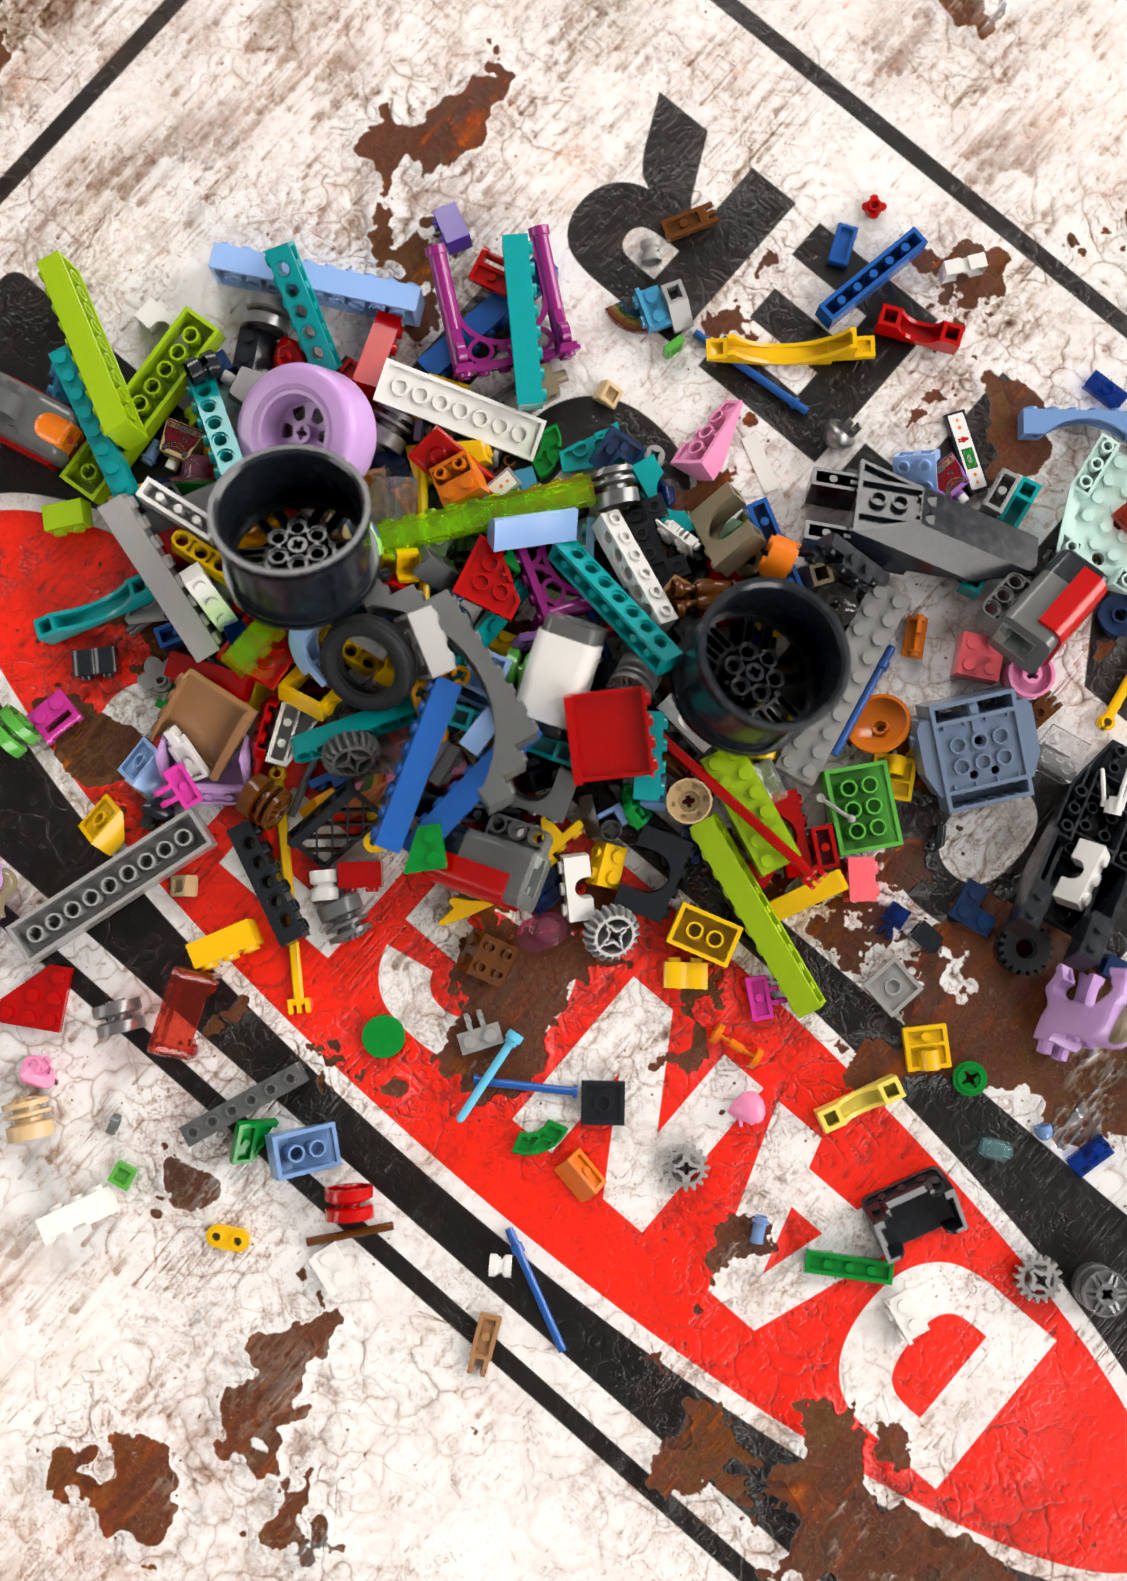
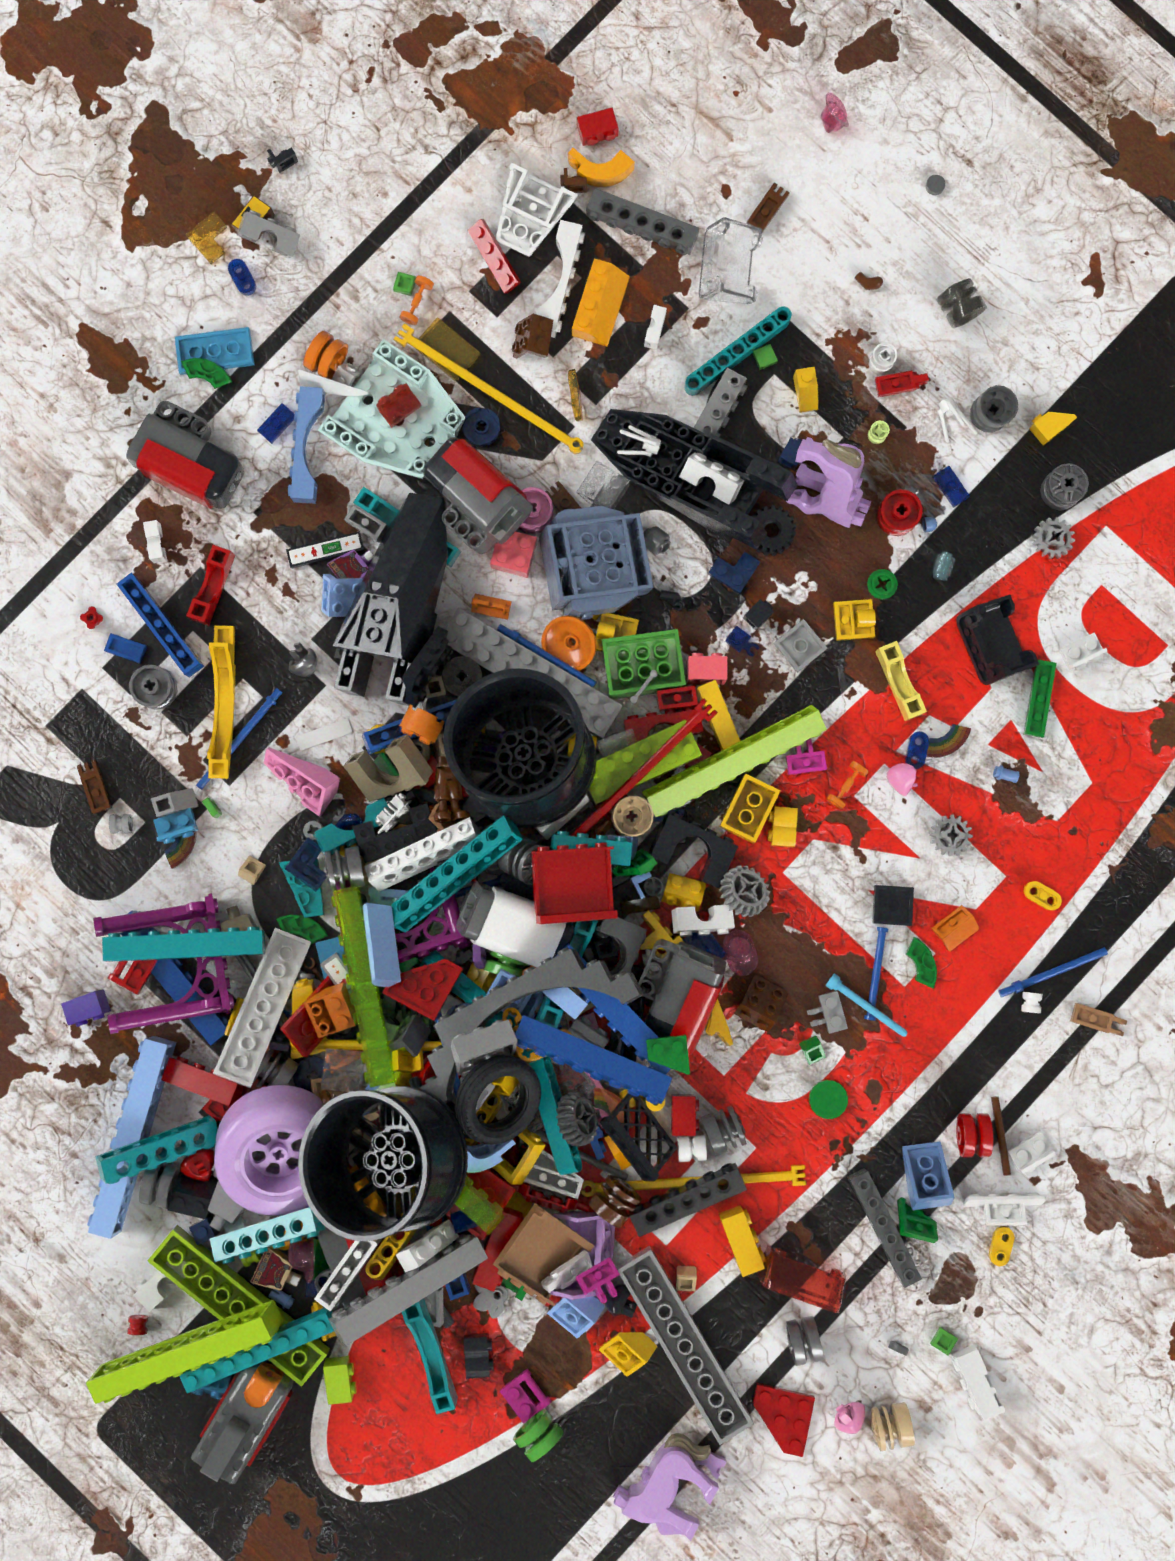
camera: 90 degrees left, 0 degrees up
black wheel [182,350,223,387] -> none
none -> piece [126,401,244,509]
none -> red wheel [127,1315,148,1335]
none -> flat silver wheel [129,665,178,710]
none -> black bracket [452,948,473,975]
none -> dark grey head [643,526,671,555]
none -> green slope [799,1036,826,1065]
none -> red wheel [876,489,923,536]
none -> clear blue plate [905,731,929,770]
none -> clear smoke tile [925,724,971,758]
none -> white bracket [964,1193,1046,1226]
none -> yellow plate [1024,881,1062,910]

